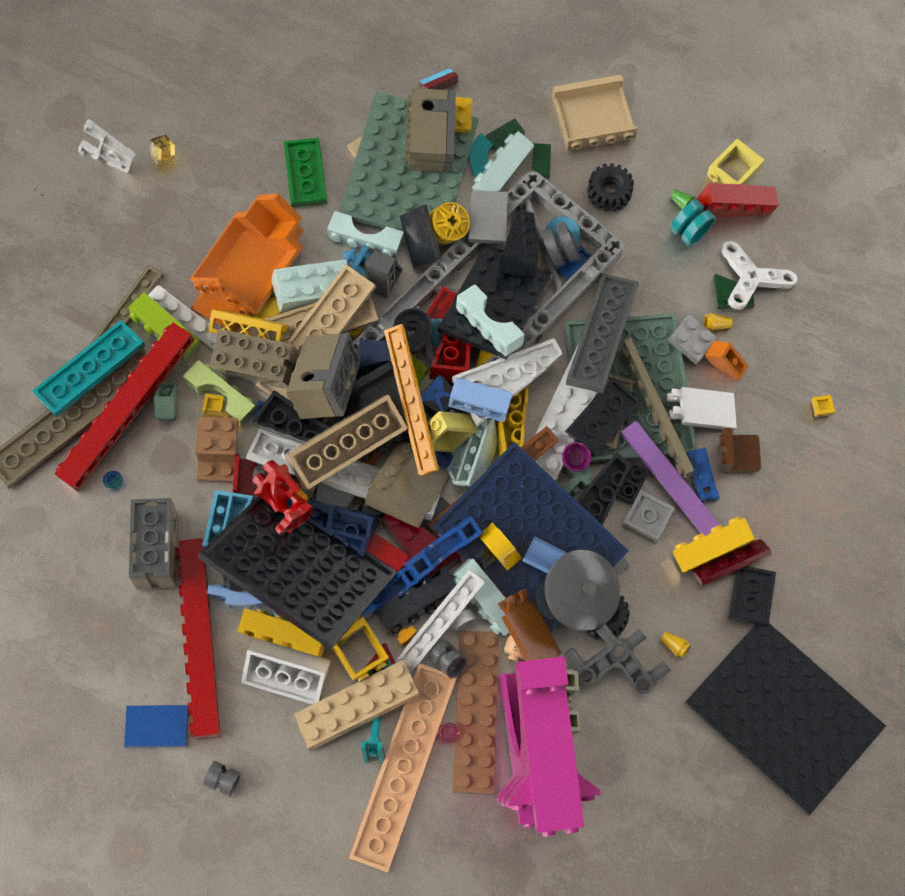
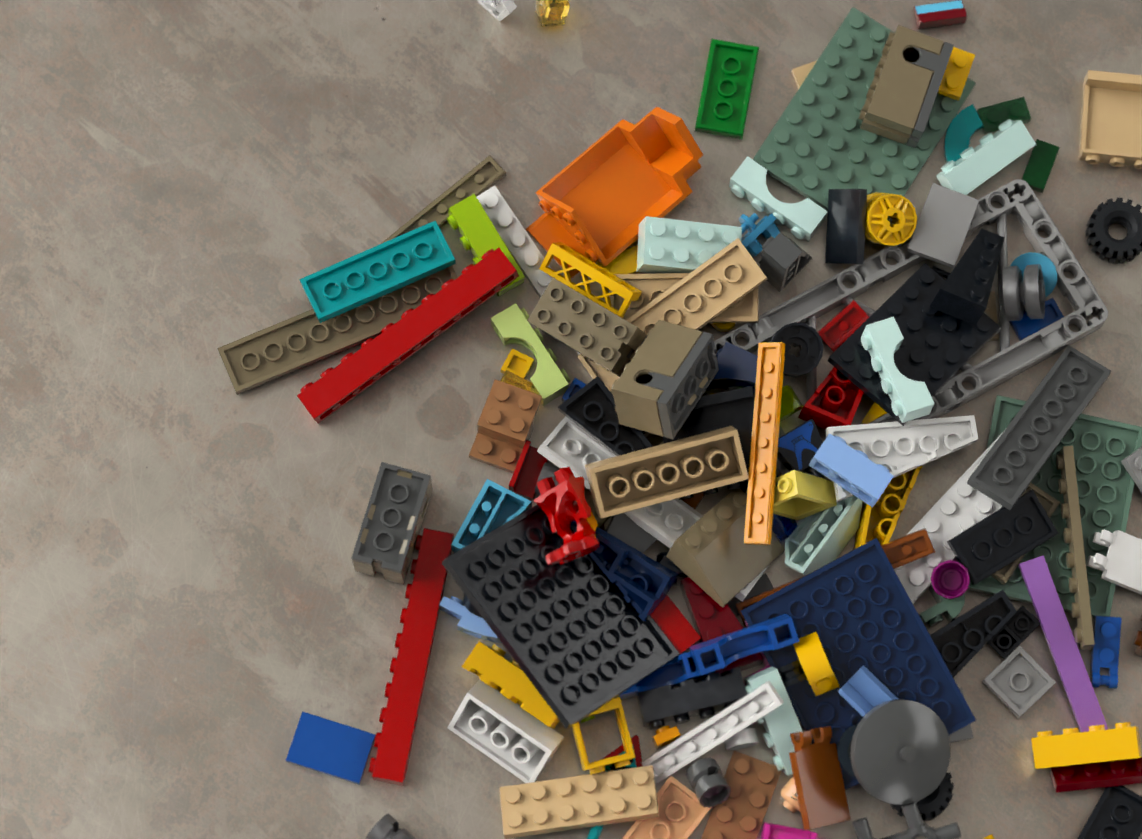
camera: 20 degrees right, 5 degrees up
tile [103,470,123,491] -> none
sand green slope [154,383,179,421] -> none
medium azure cone [431,319,443,347] -> none

